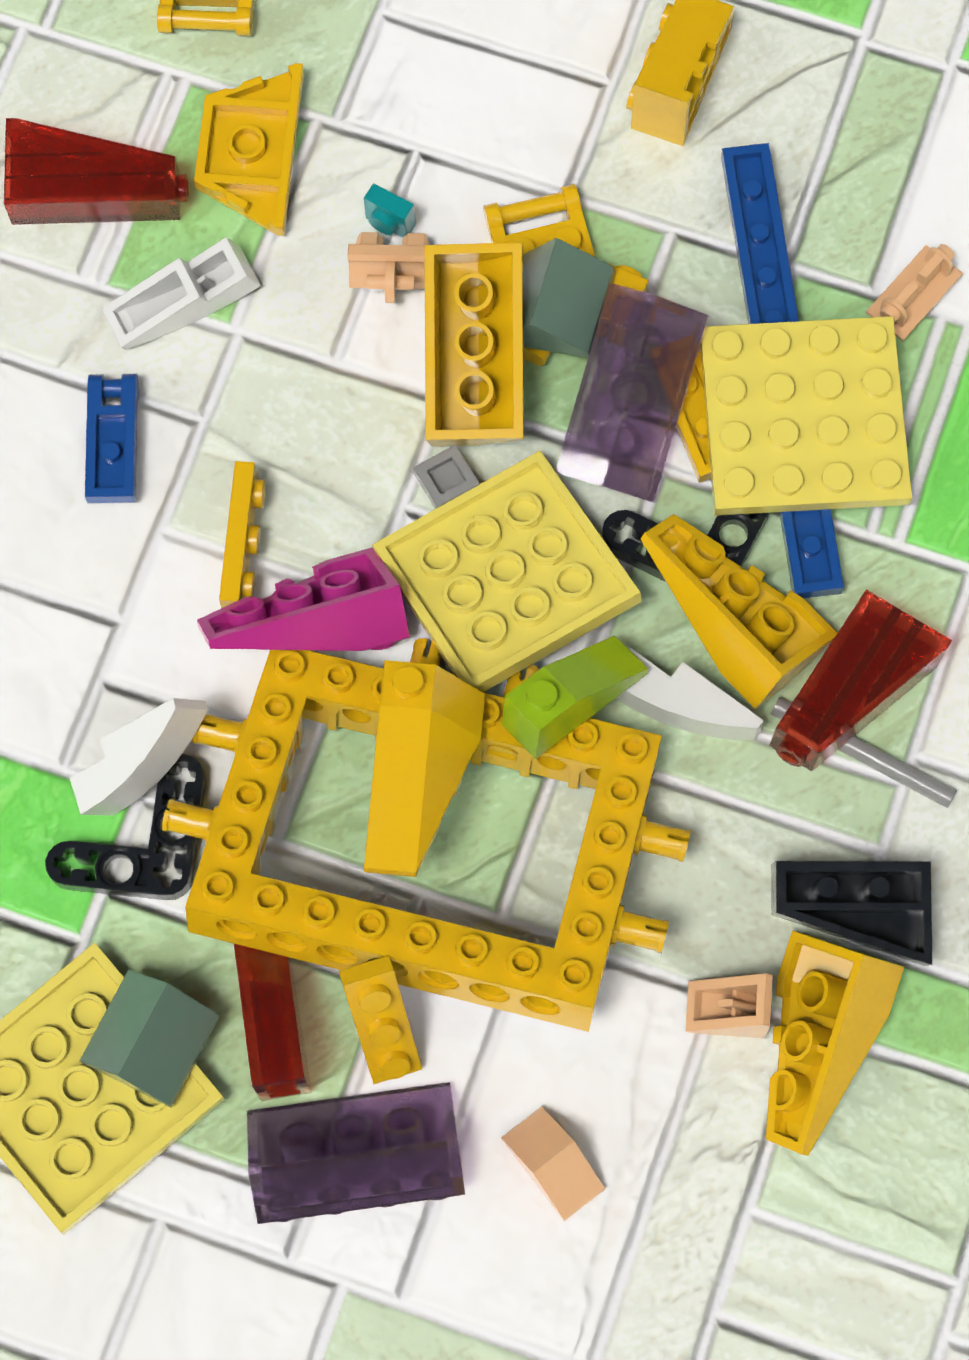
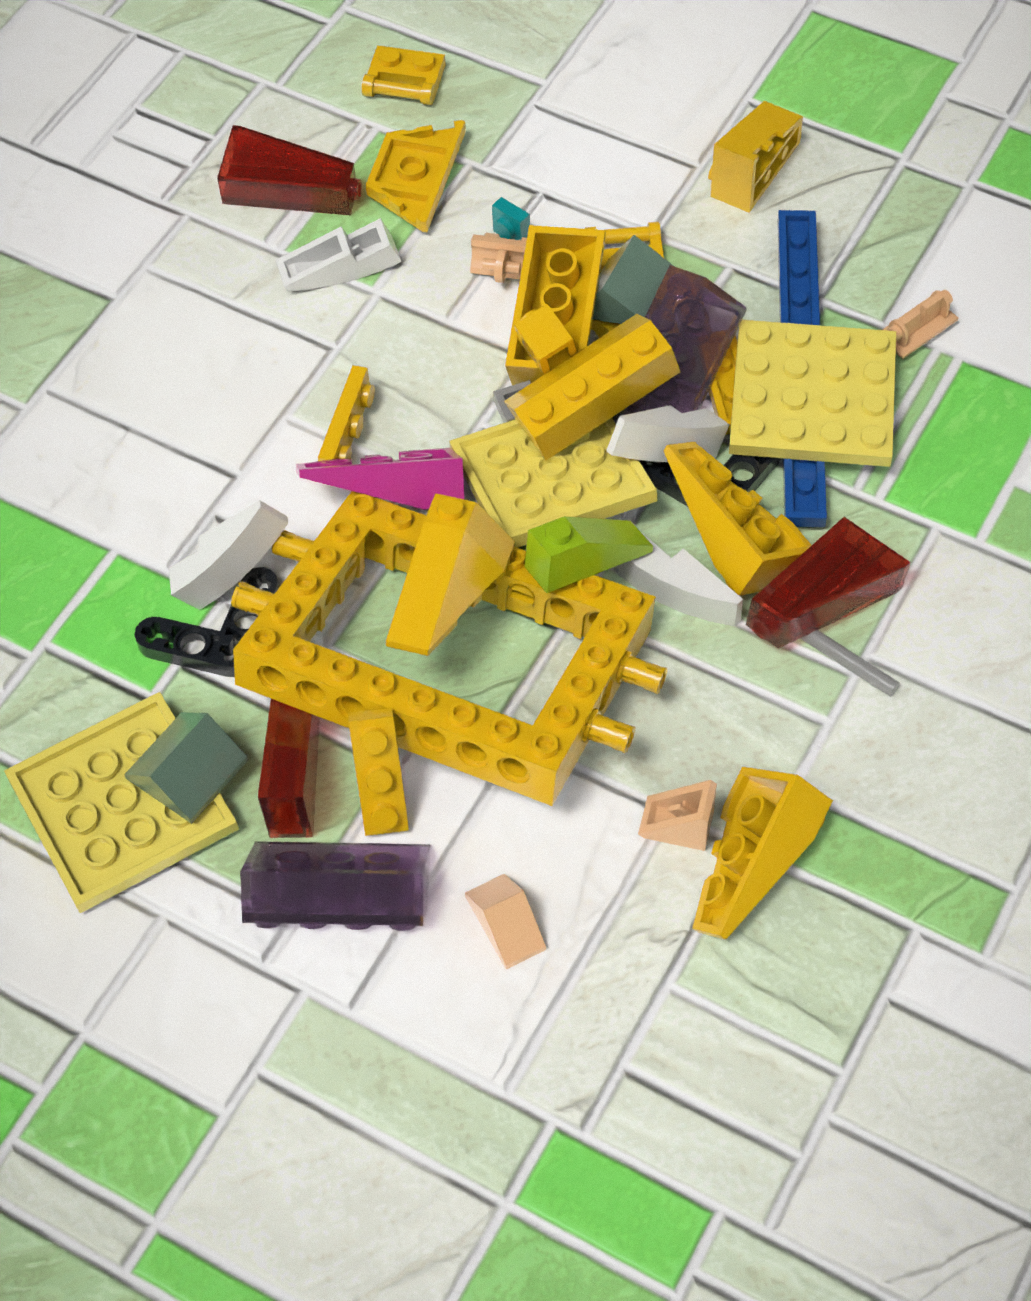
camera: 10 degrees right, 15 degrees down
blue plate [85,374,139,504] -> none
black wedge [771,861,932,966] -> none
none -> yellow slope [504,314,680,461]
none -> yellow brick [514,304,577,375]
none -> white slope [606,405,730,462]

